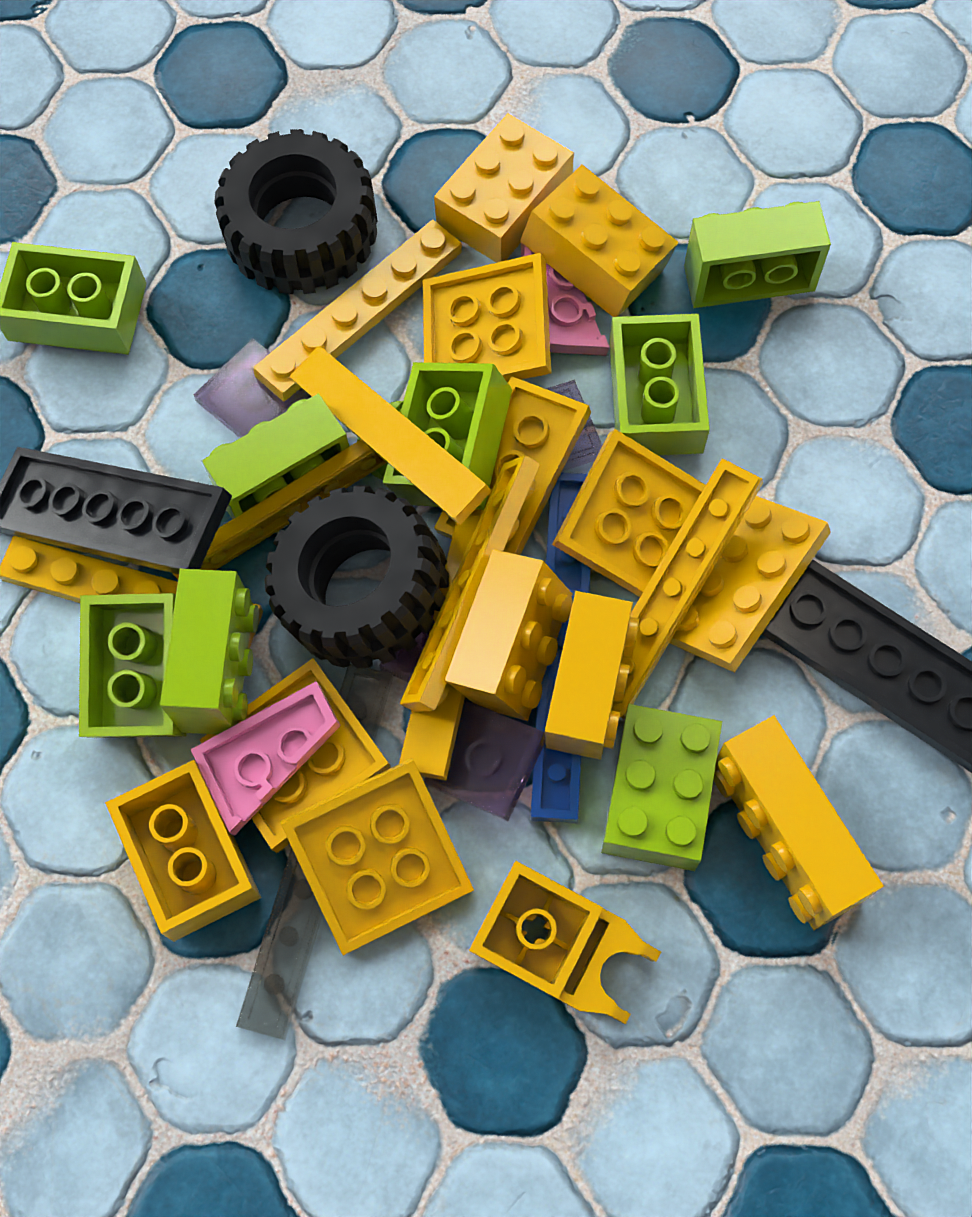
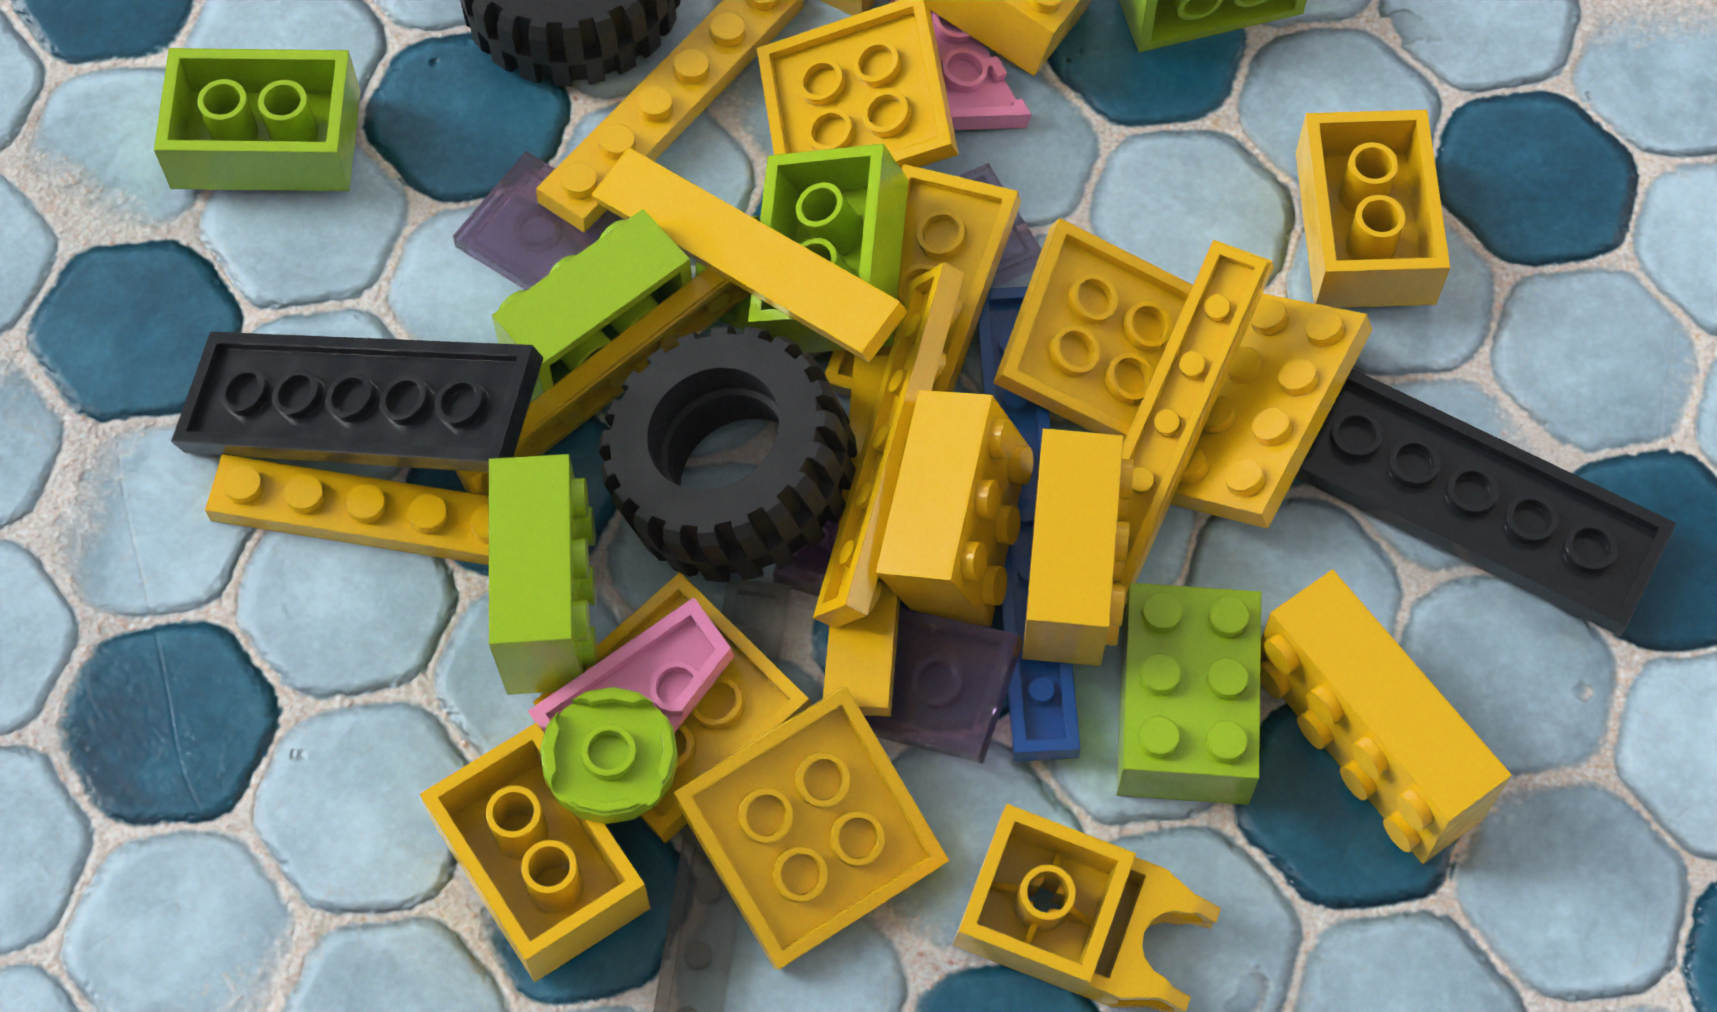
camera: 10 degrees left, 5 degrees down
lime brick [79,593,187,738] -> none
lime brick [609,314,710,455] -> none
none -> lime tile [540,687,679,824]
none -> yellow brick [1295,109,1450,308]

